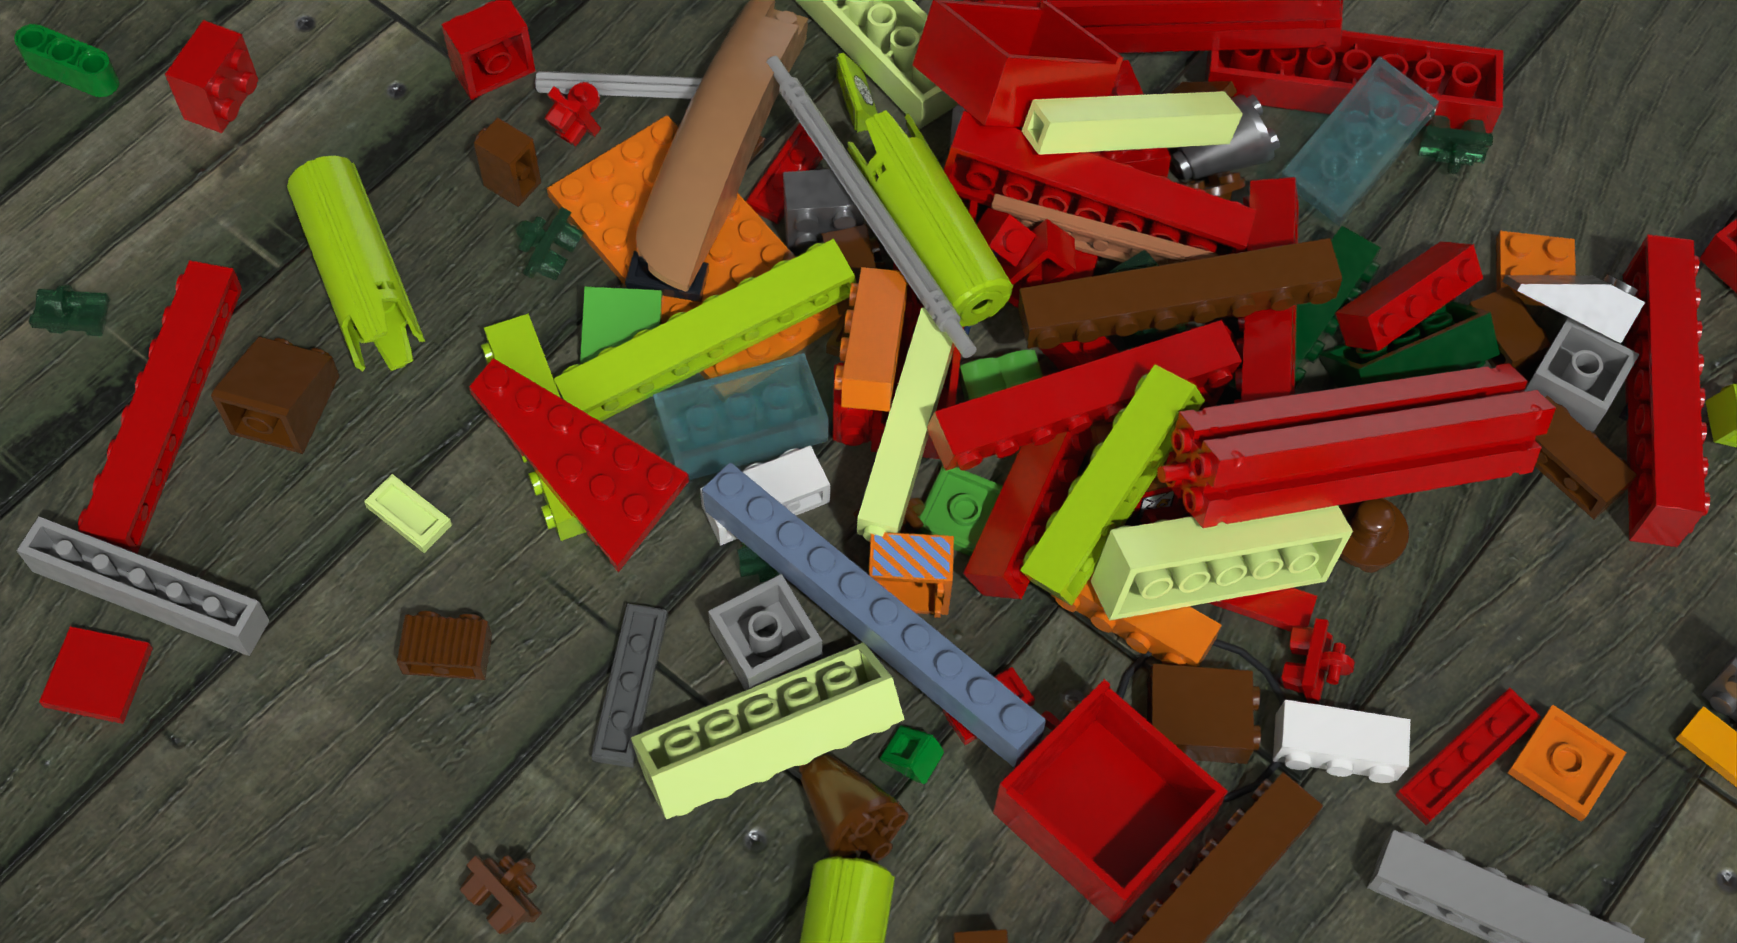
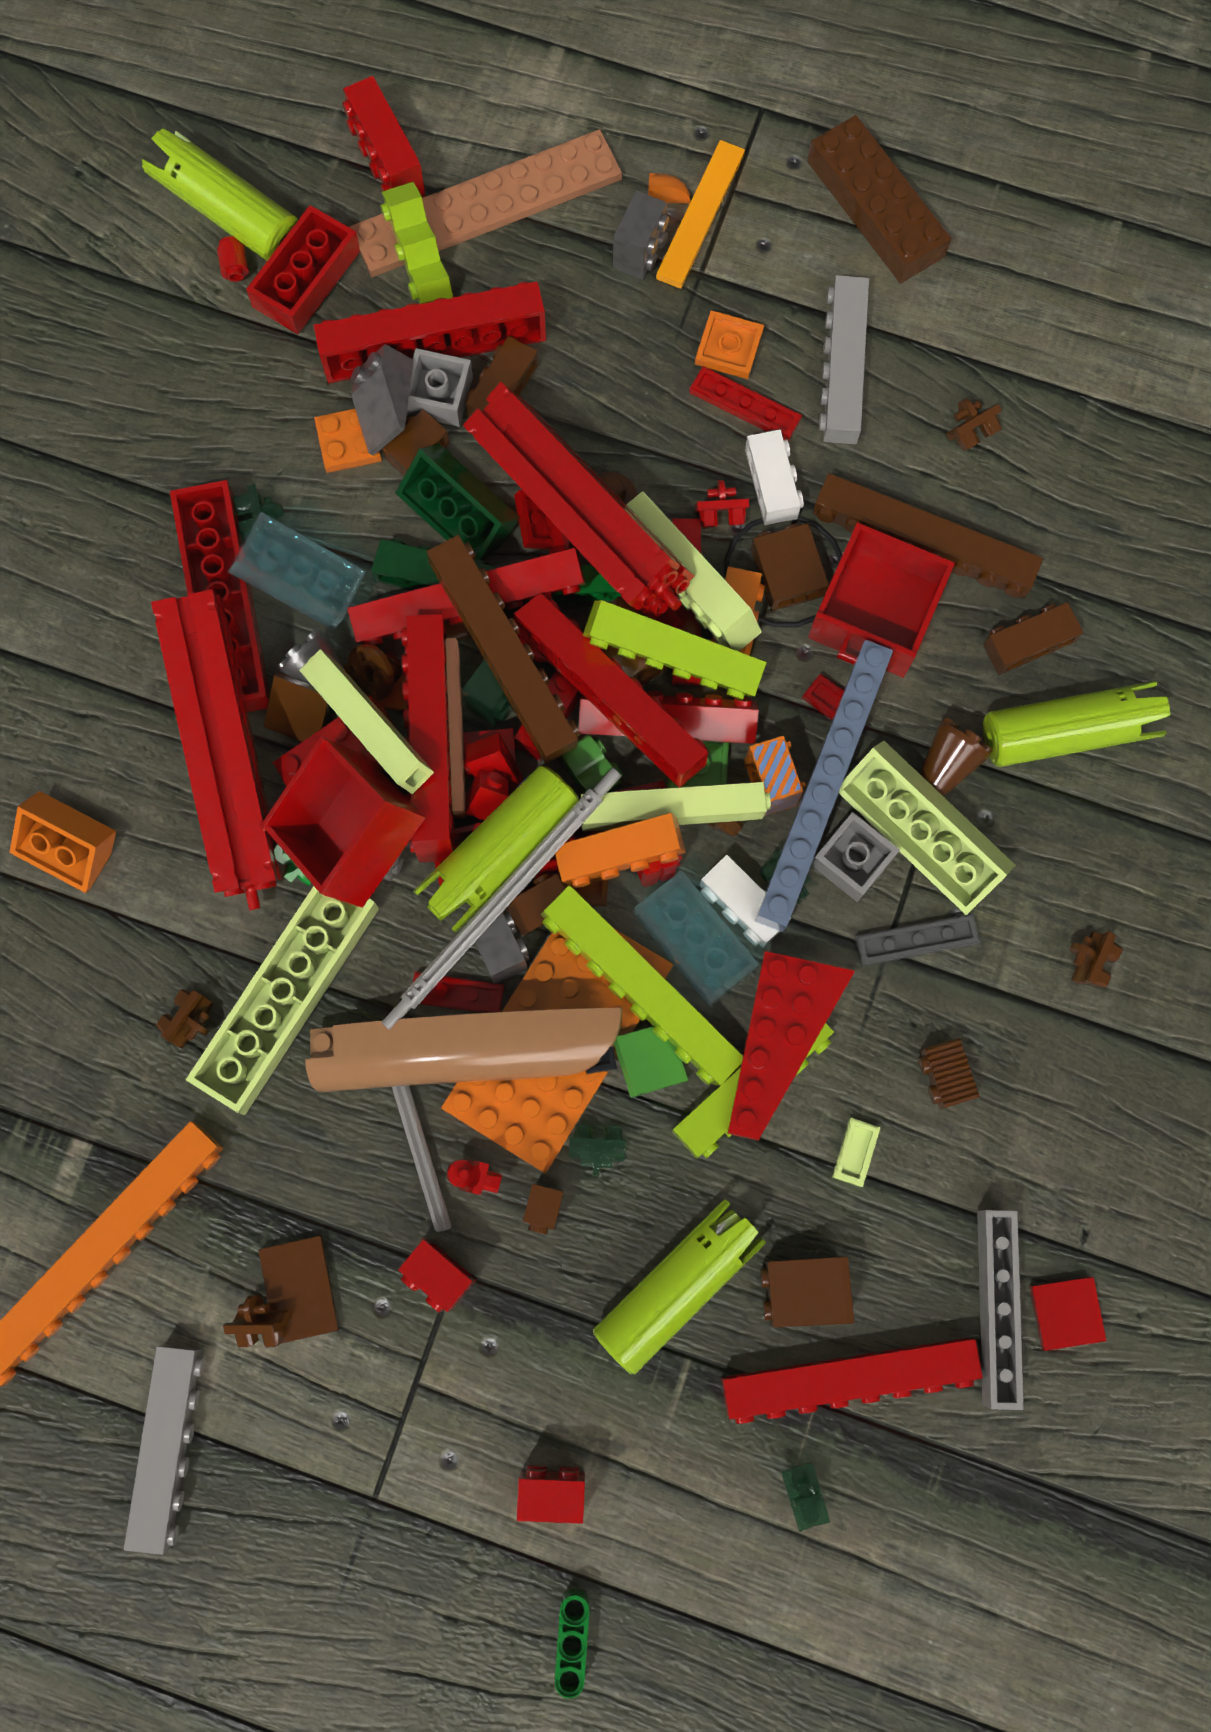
camera: 110 degrees left, 15 degrees up
lime slope [837,53,878,132] -> none
green slope [880,725,944,784] -> none
red brick [1335,241,1483,351] -> none

